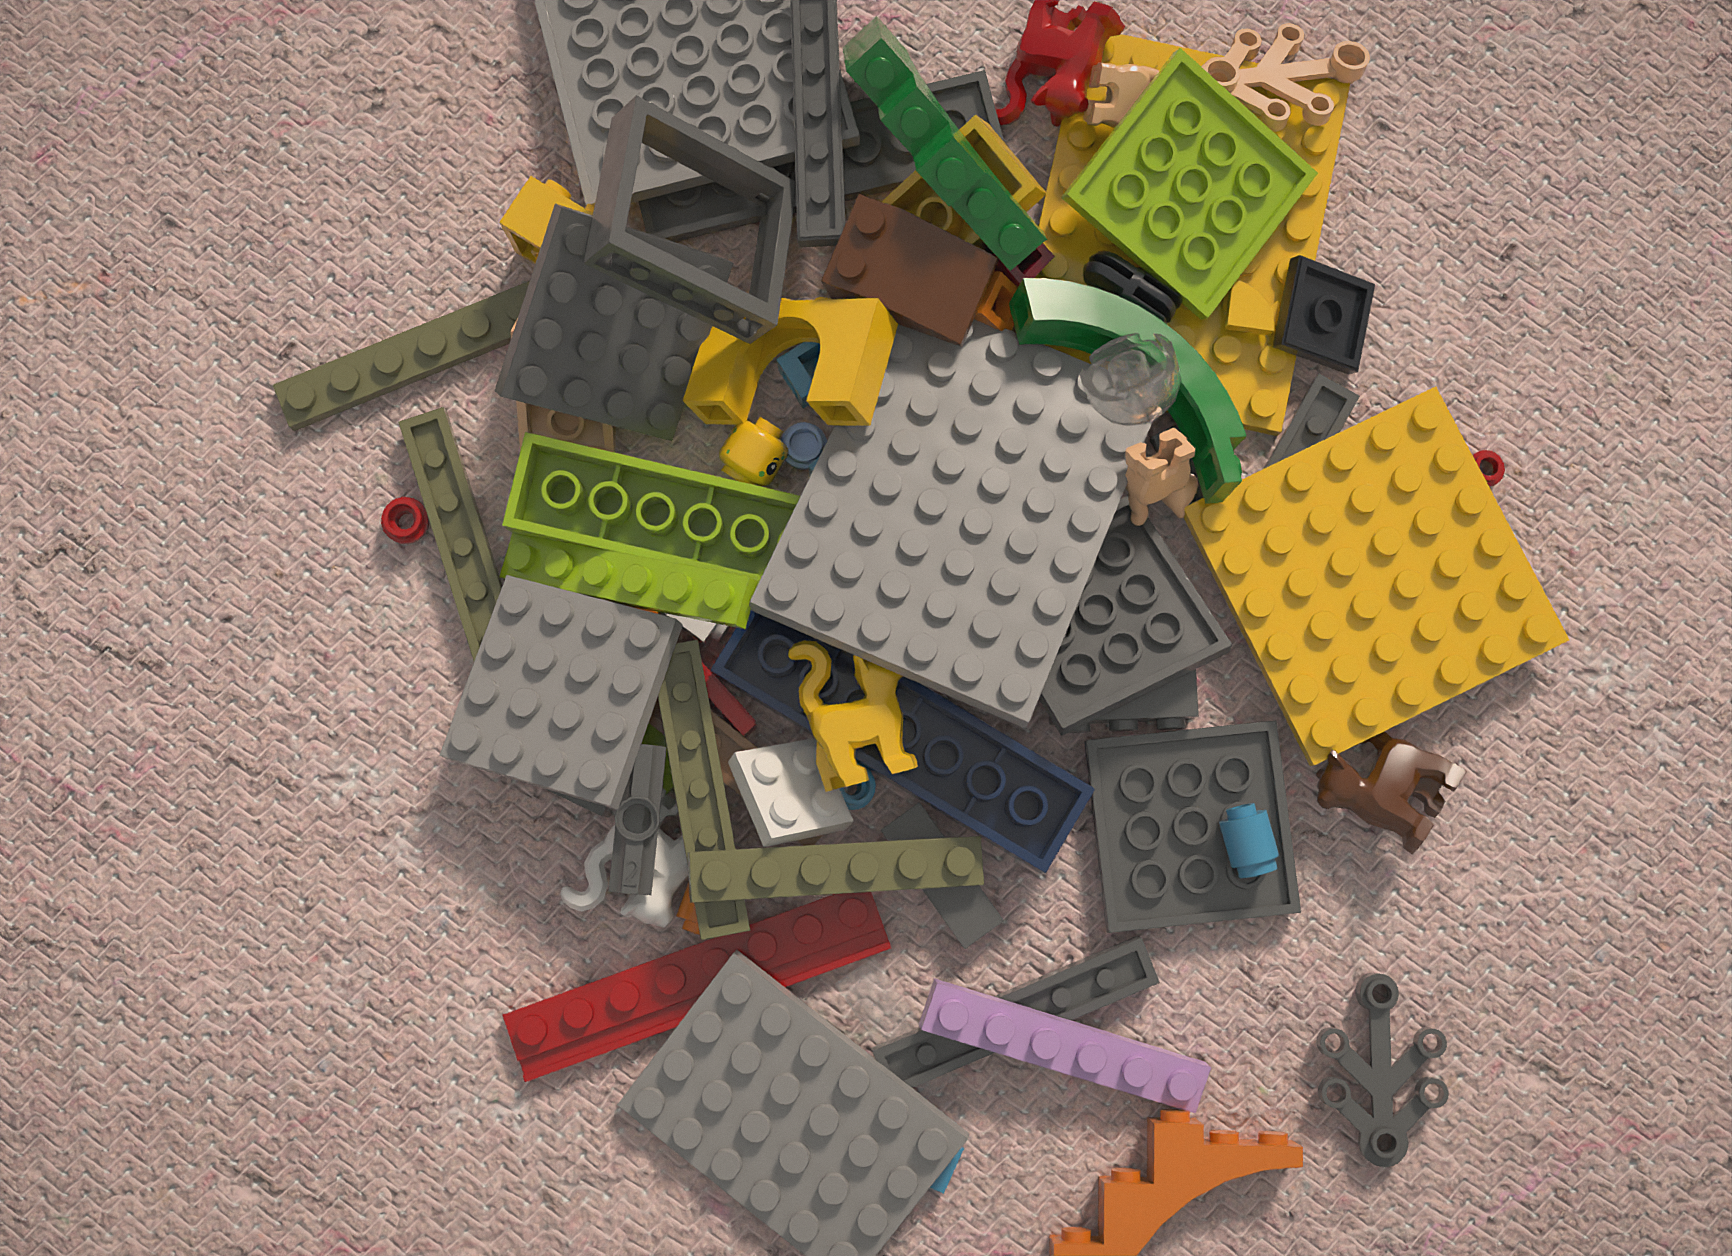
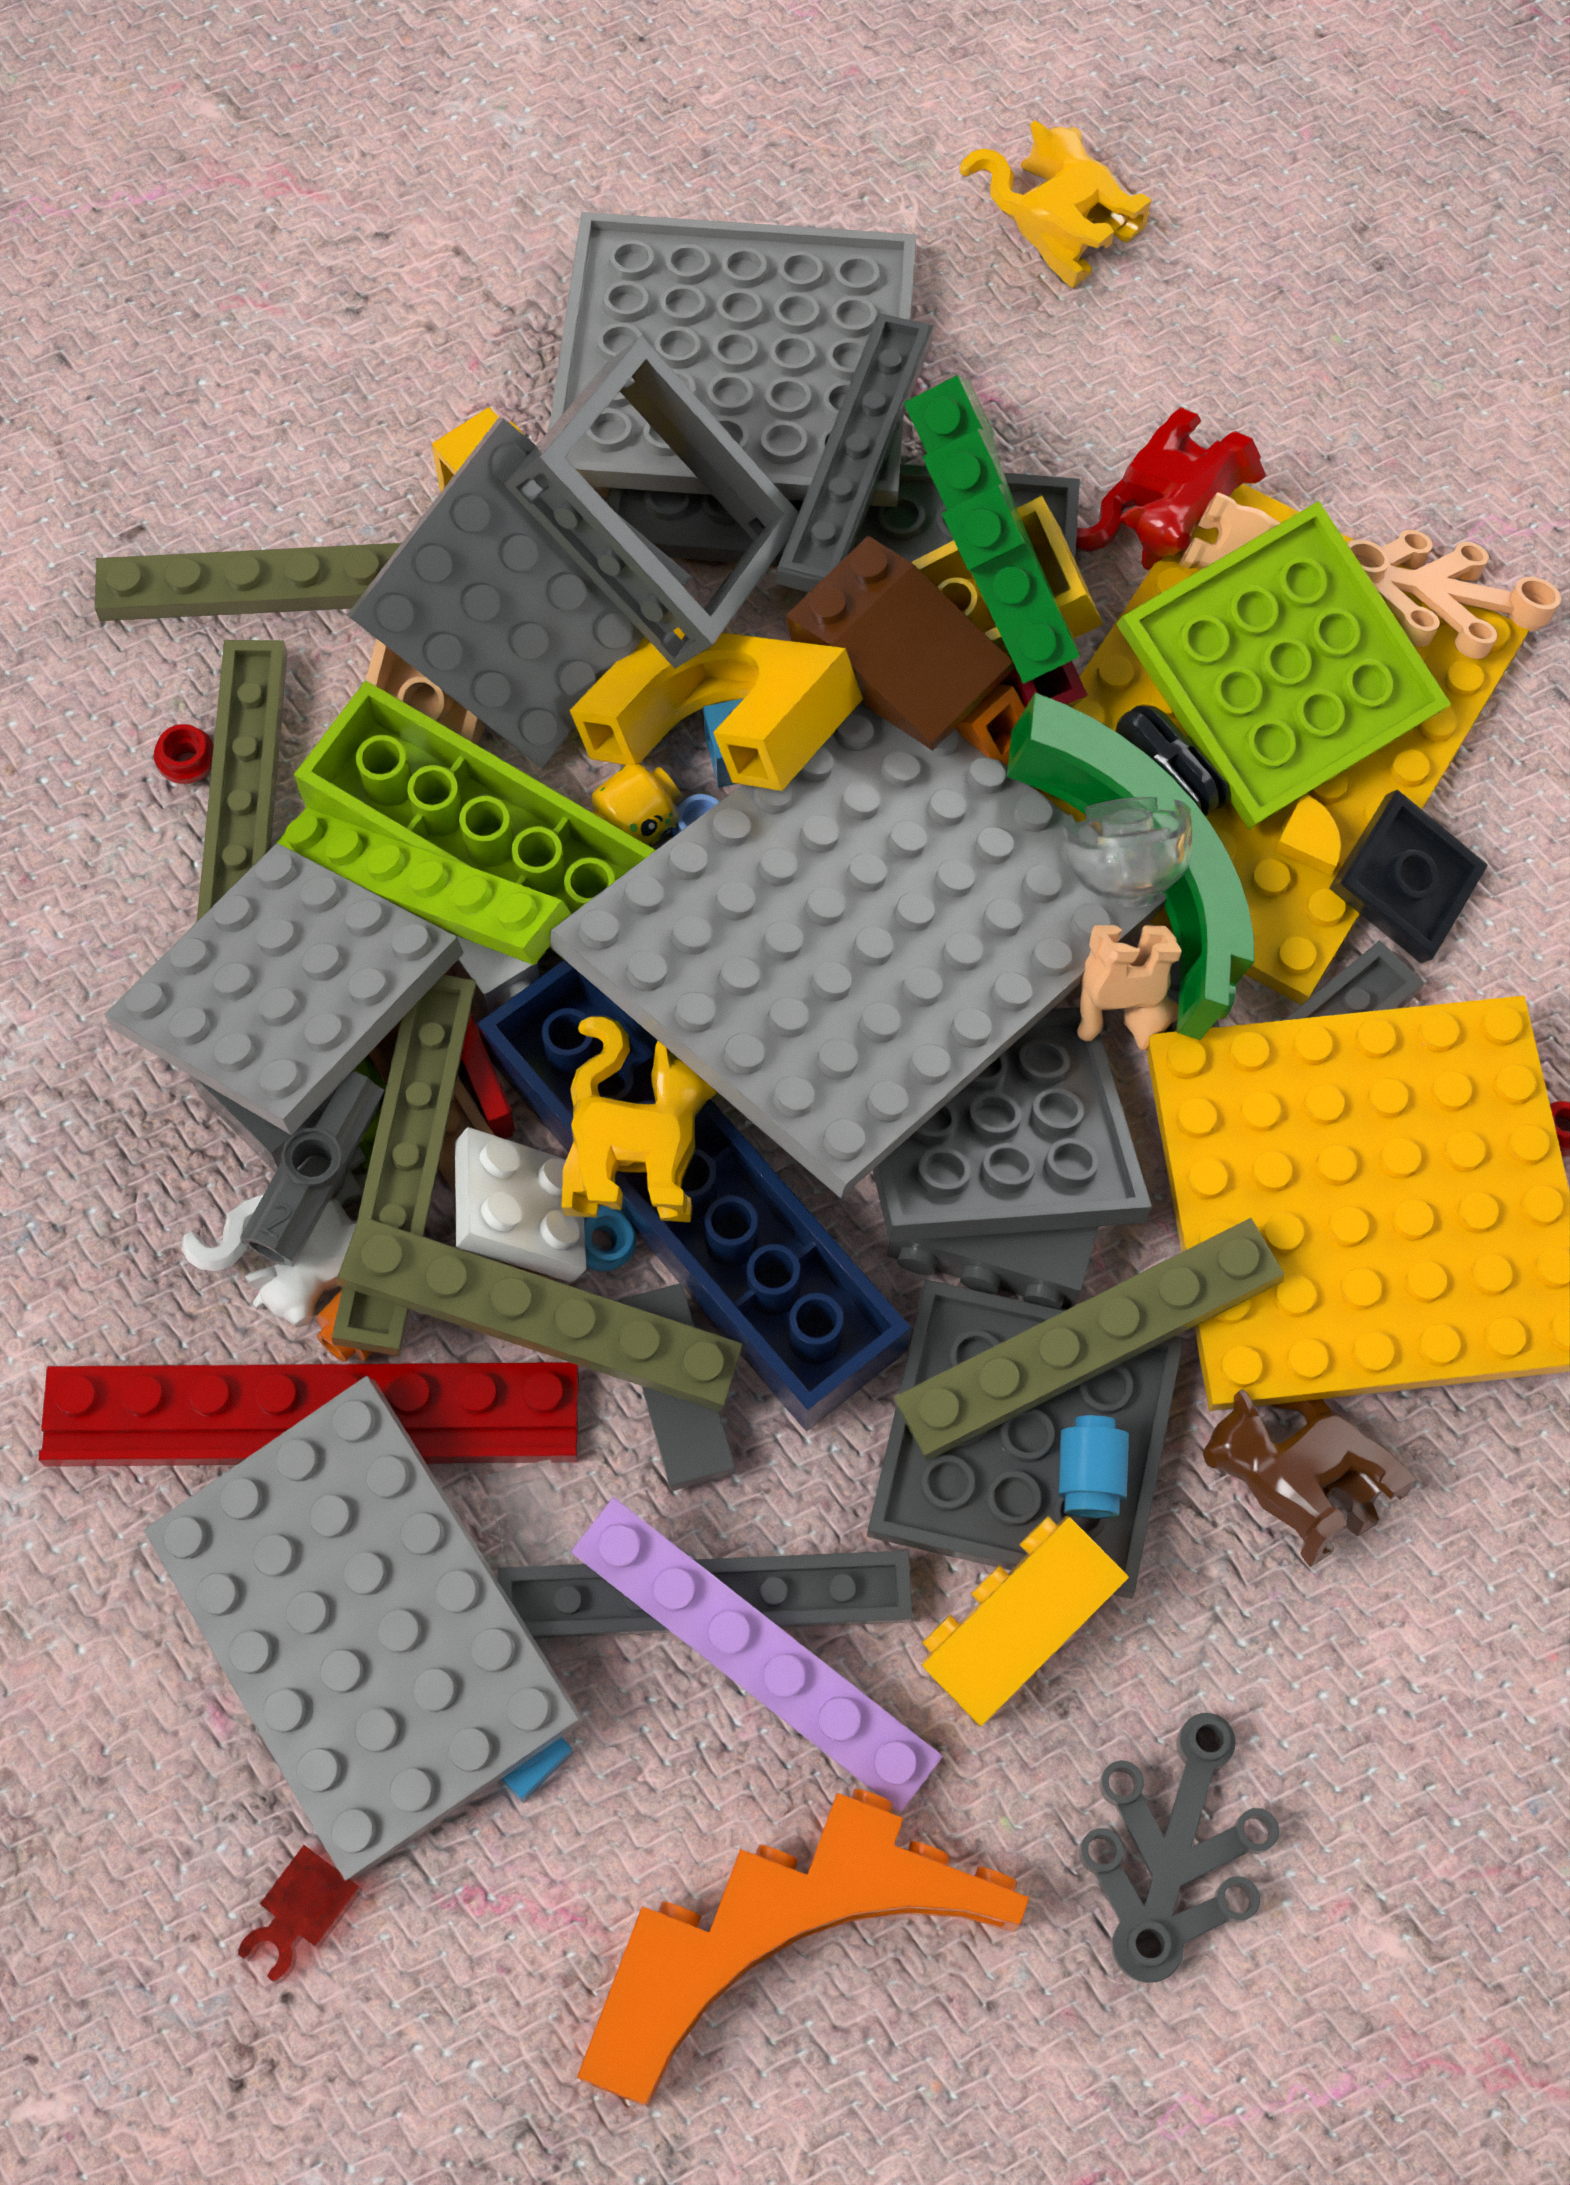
camera: 20 degrees right, 15 degrees down
none -> olive plate [894,1218,1284,1461]
none -> yellow brick [921,1515,1129,1727]

